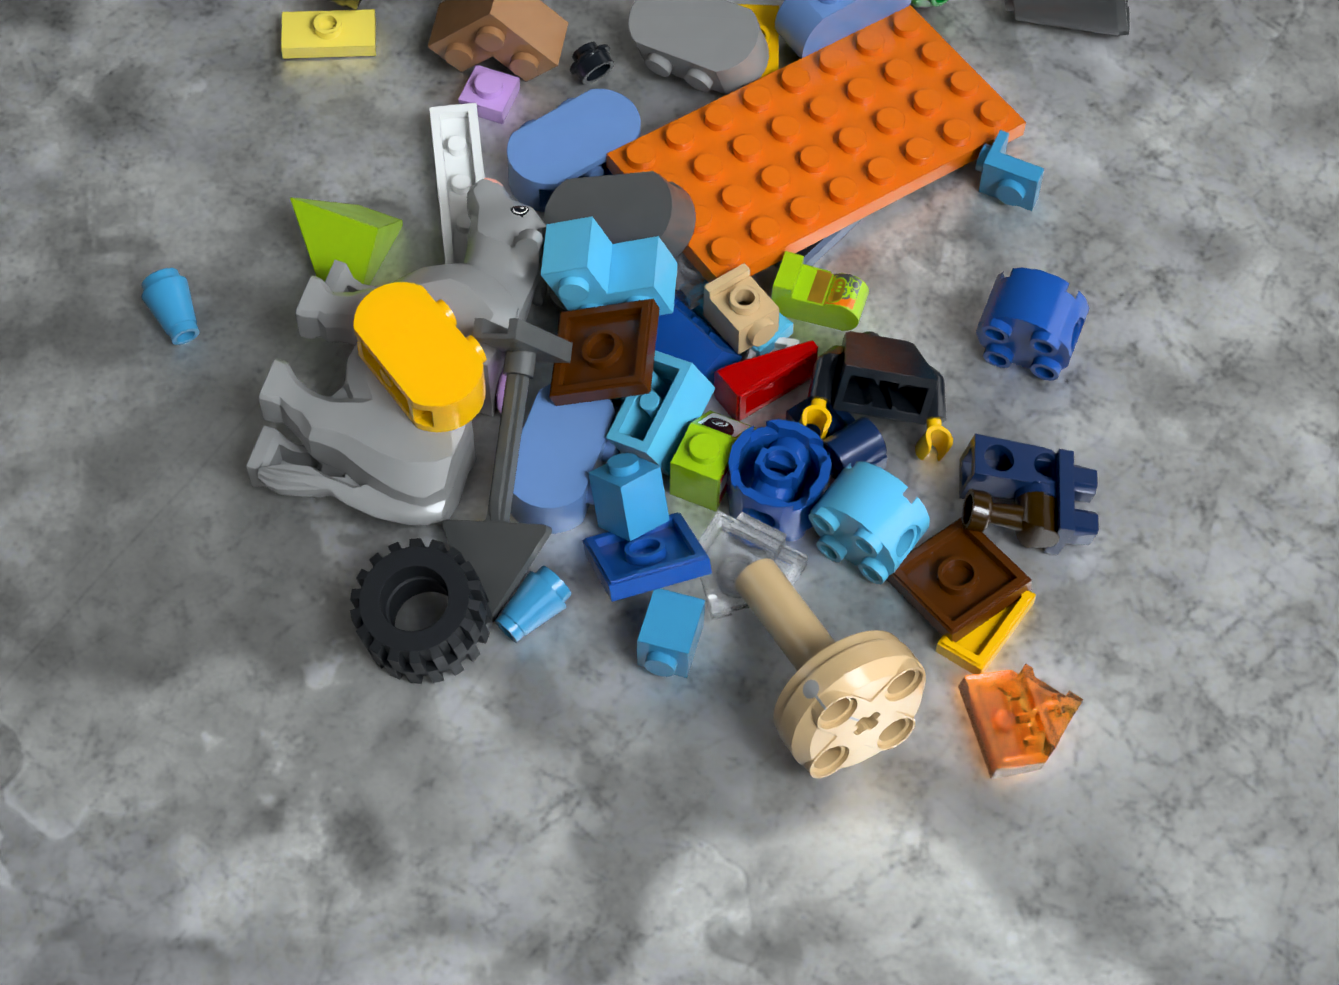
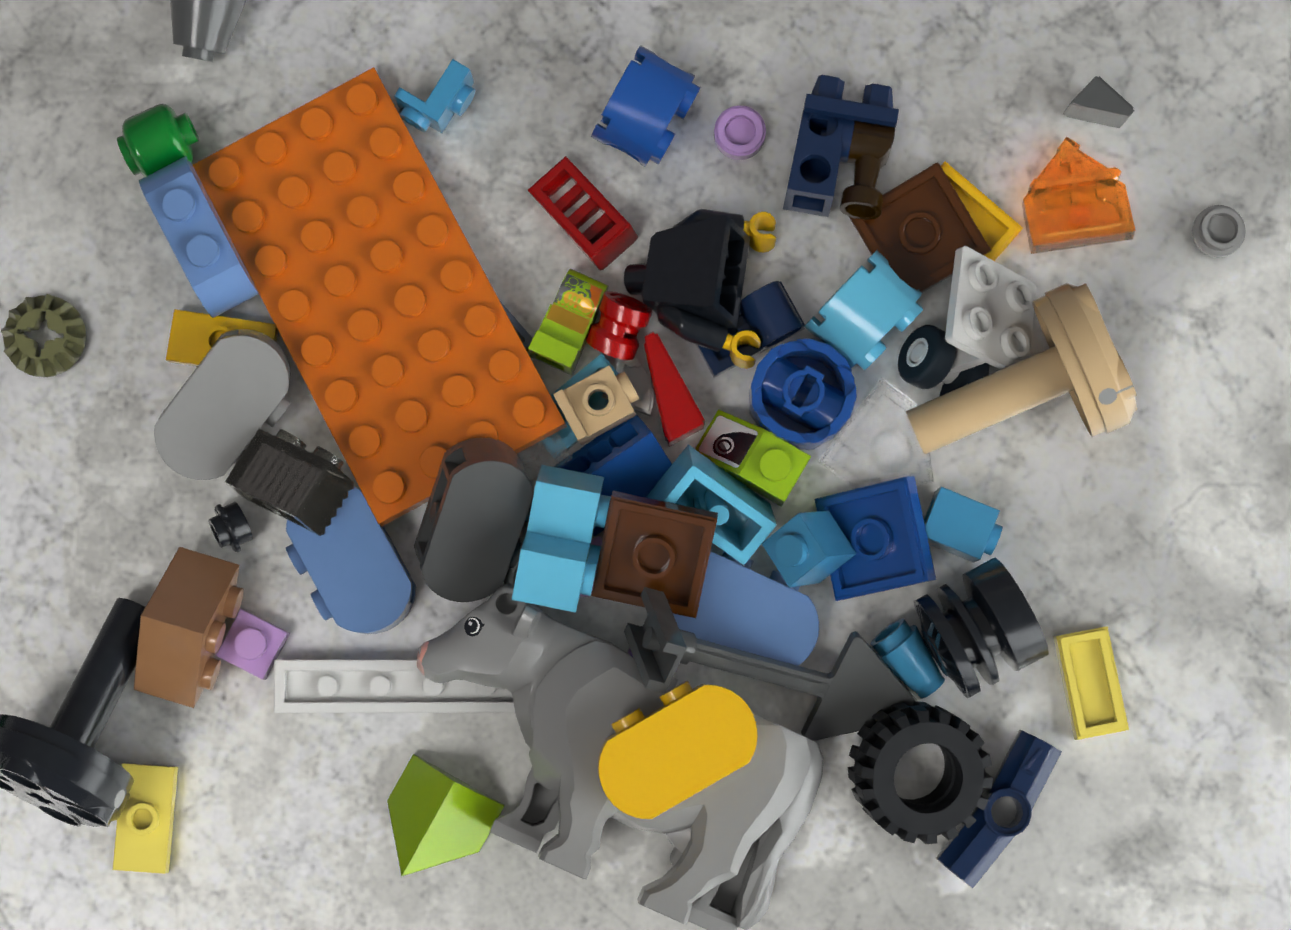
camera: 80 degrees left, 25 degrees up
none -> clear smoke brick [225,428,354,536]
none -> red slope [528,156,638,271]
none -> red wheel [586,291,653,361]
none -> lavender tile [714,106,766,160]
none -> white plate [898,246,1037,396]
none -> black wheel [914,557,1049,698]
none -> dark blue piece [936,730,1062,889]
none -> light yellow tile [1053,626,1129,740]
none -> dark grey slope [1063,76,1135,128]
none -> light grey plate [1192,205,1246,257]

